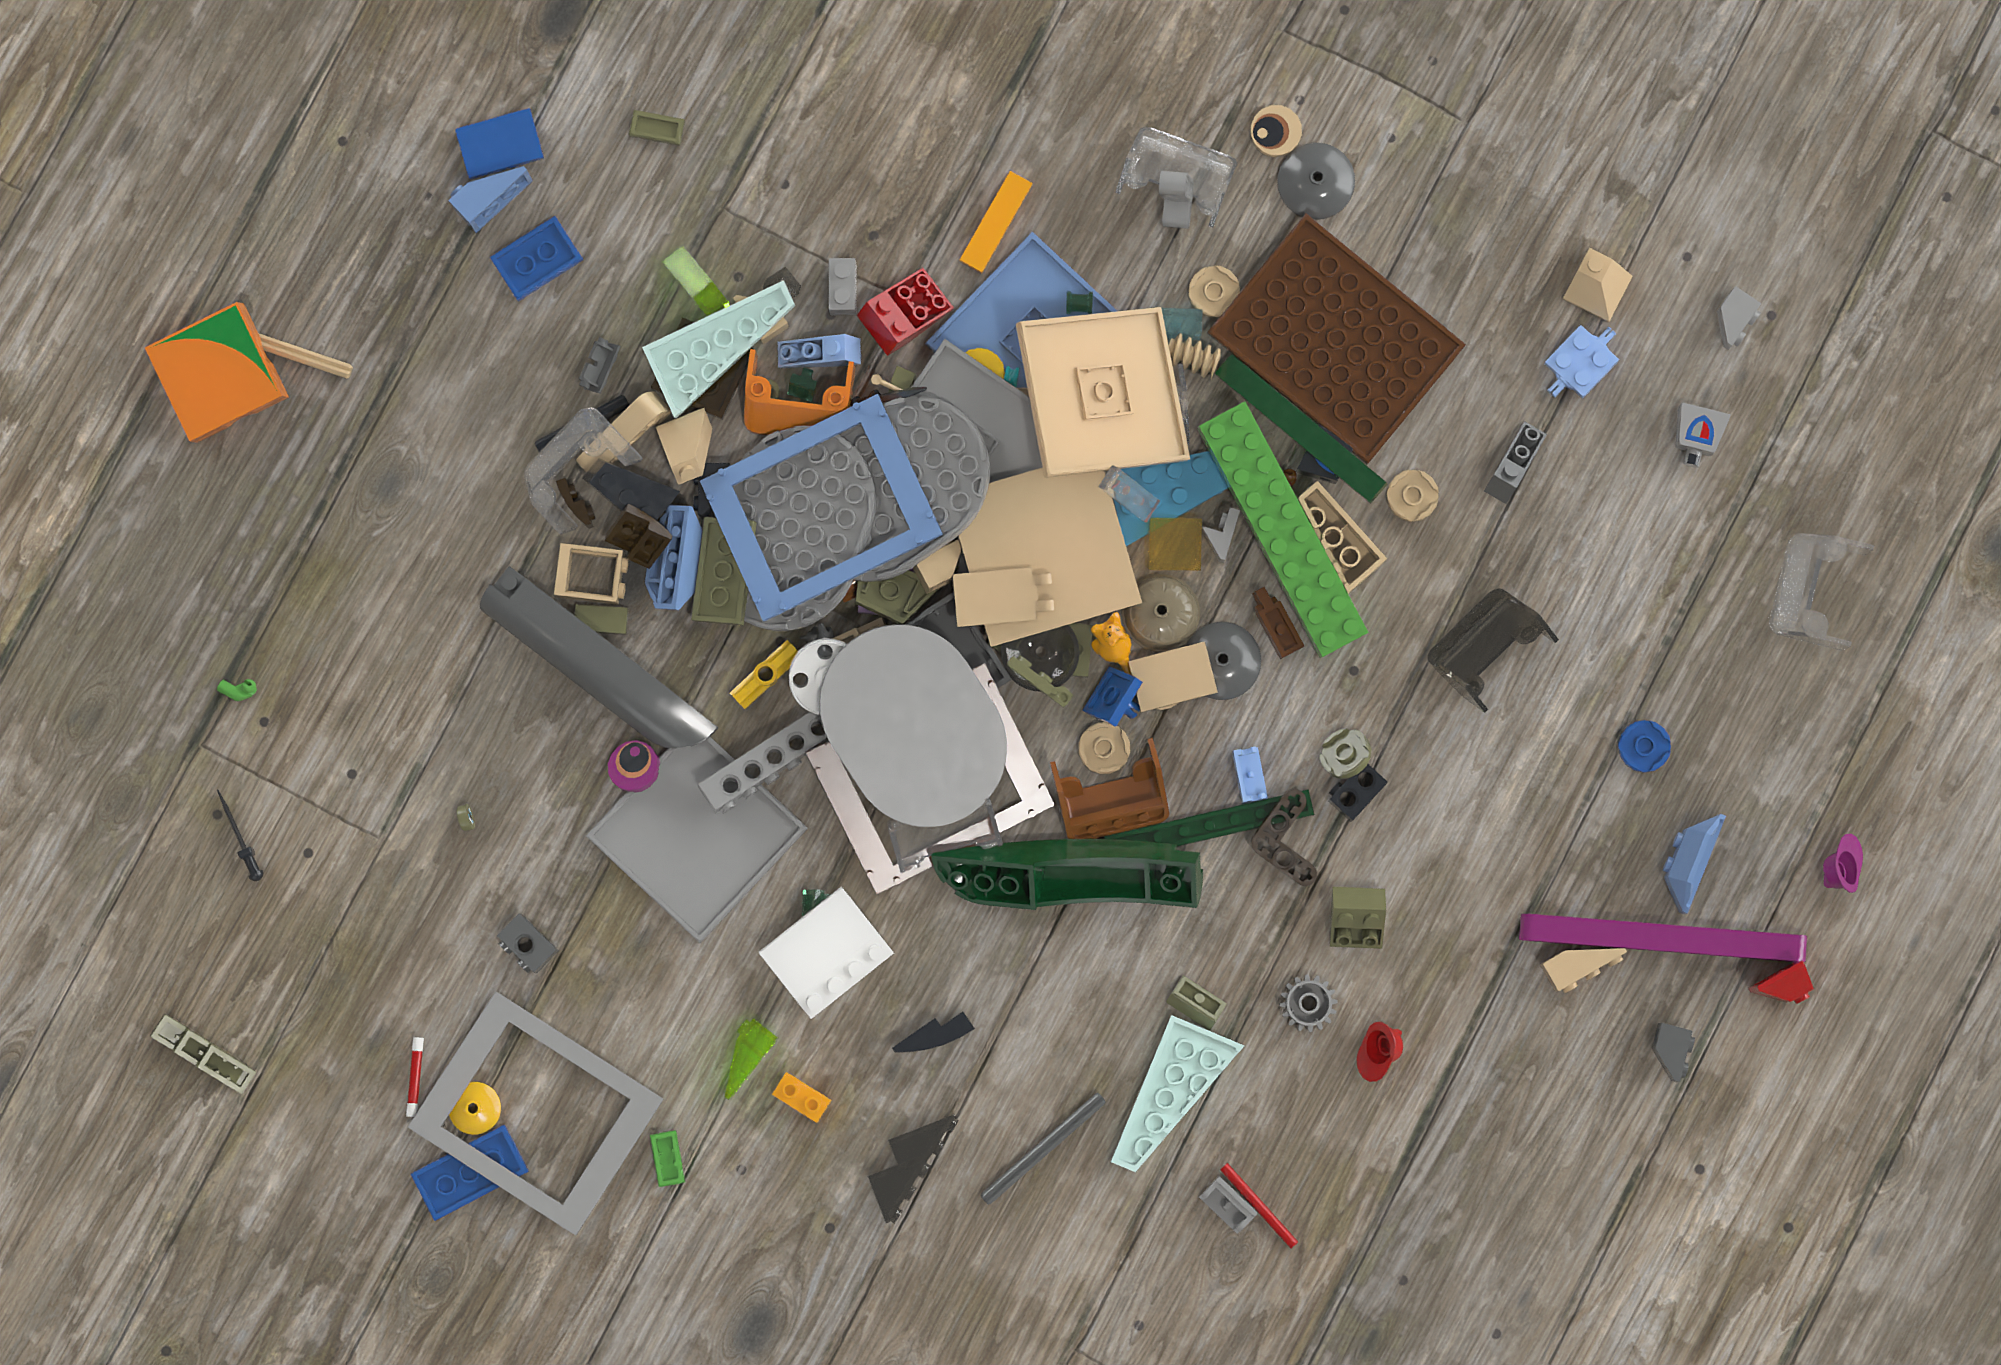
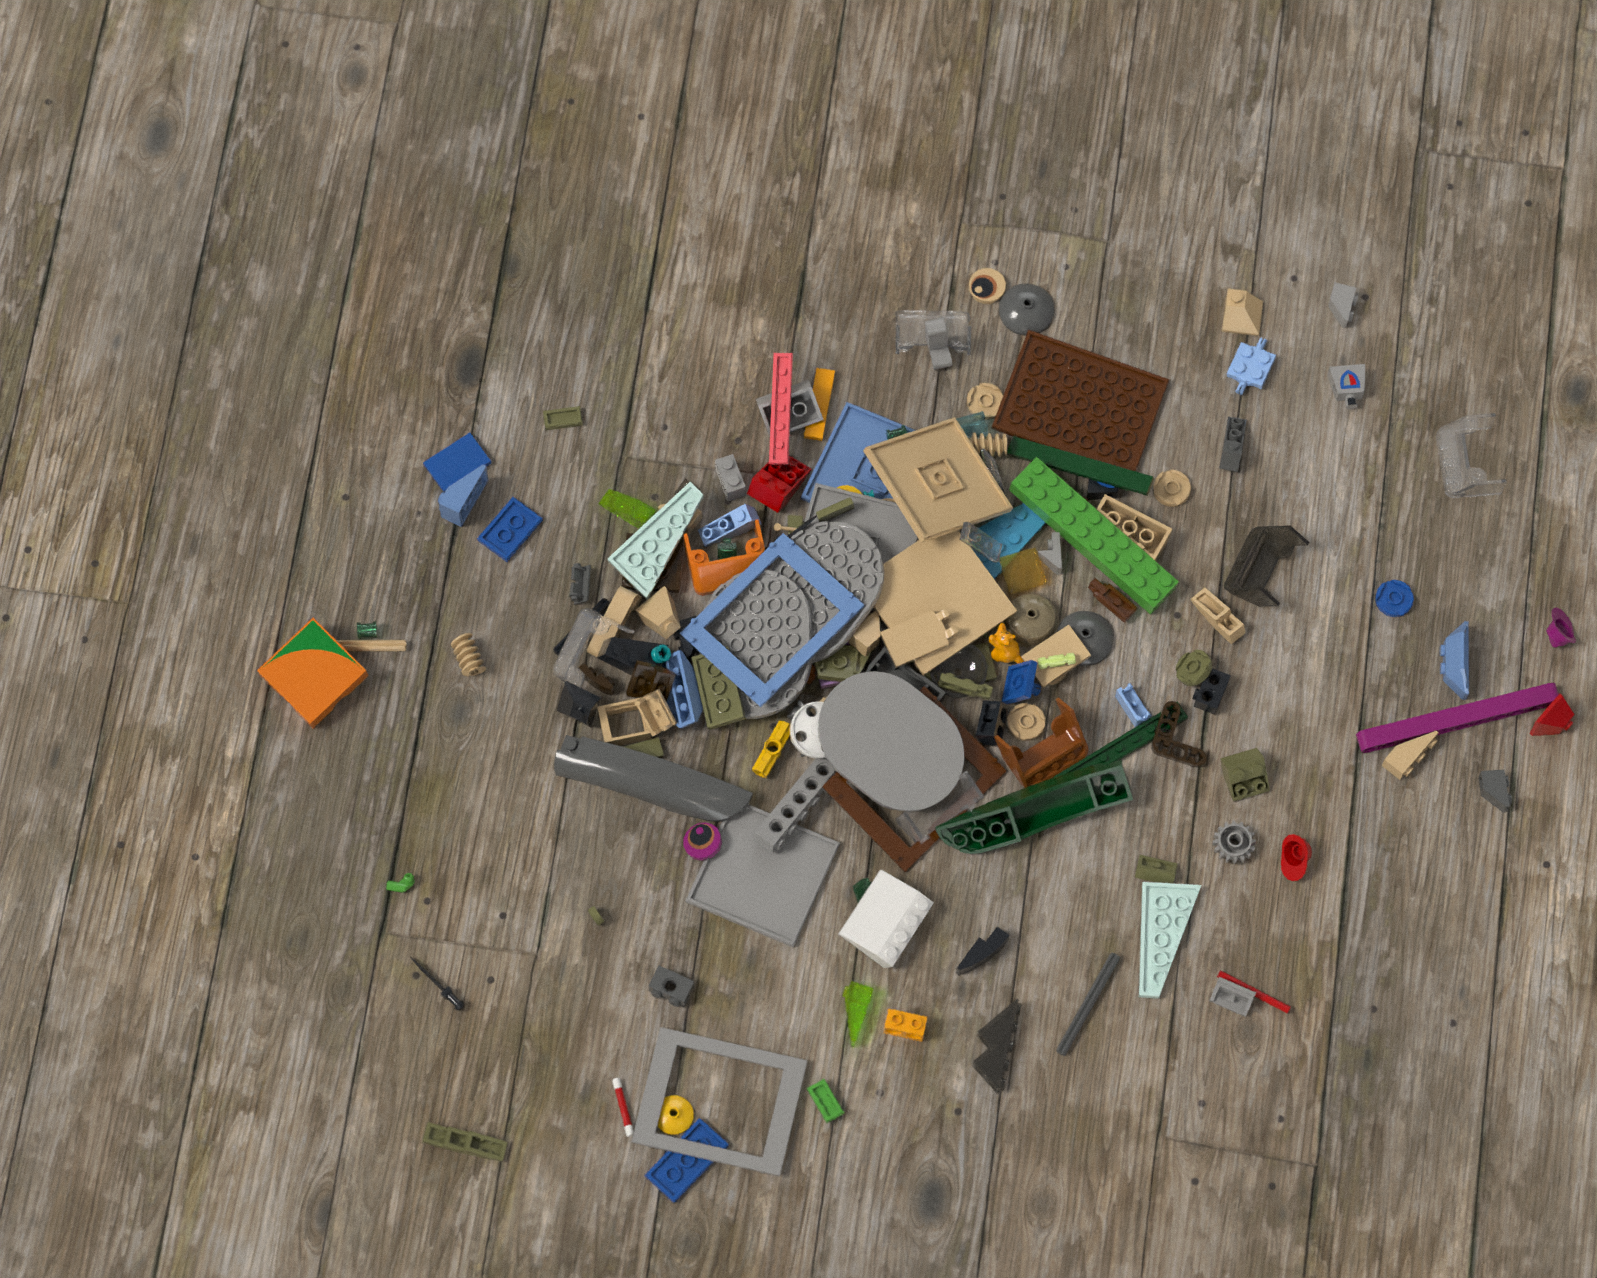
camera: 25 degrees left, 15 degrees down
none -> clear green bush [357,621,378,639]
none -> tan piece [451,633,486,677]
none -> black slope [556,681,600,728]
none -> tan hinge [635,689,677,736]
none -> teal bush [651,644,671,663]
none -> light grey slope [756,380,823,437]
none -> coral tile [769,353,793,465]
none -> olive tile [816,497,854,522]
none -> black brick [976,700,1008,746]
none -> yellowish green axle [1038,653,1076,669]
none -> tan slope [1191,588,1246,644]

